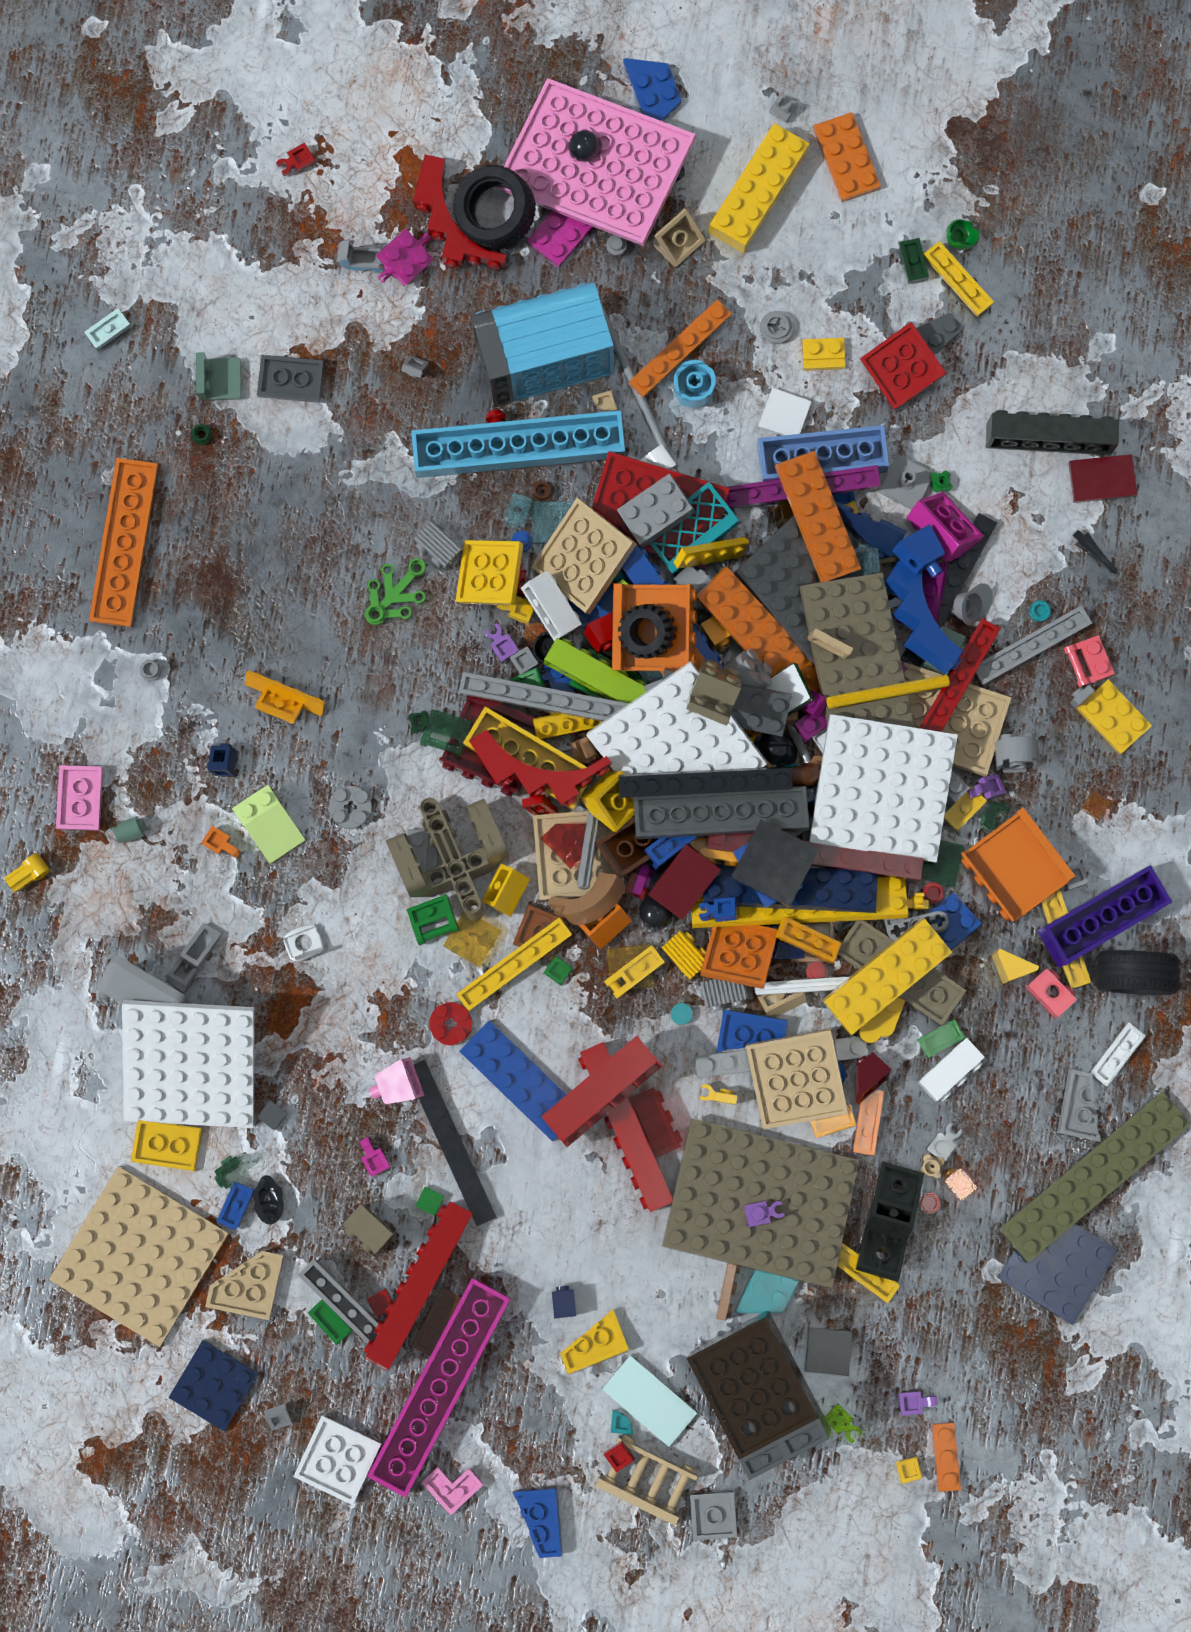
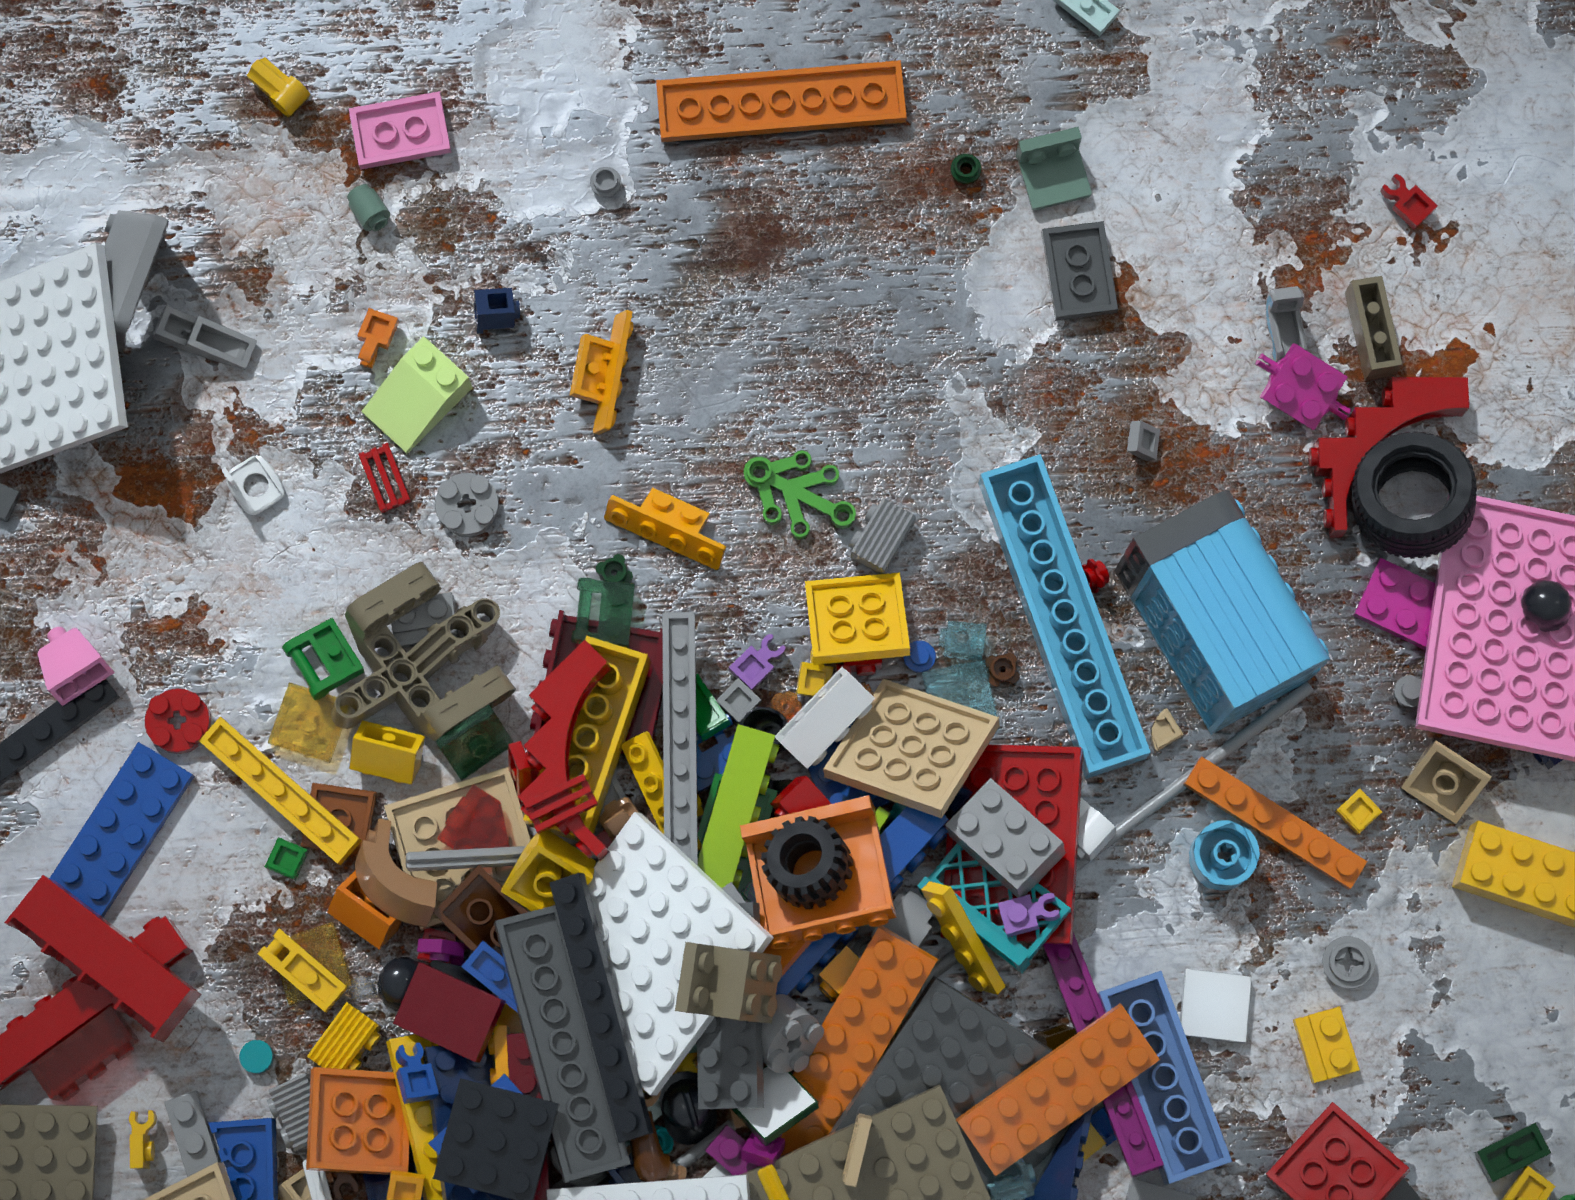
camera: 75 degrees right, 5 degrees down
none -> red tile [358,443,411,513]
none -> clear green plate [435,705,514,781]
none -> red tile [523,774,598,834]
none -> light orange bracket [604,487,726,570]
none -> medium lavender plate [998,893,1060,938]
none -> yellow tile [1335,788,1382,835]
none -> dark tan brick [1345,276,1403,381]

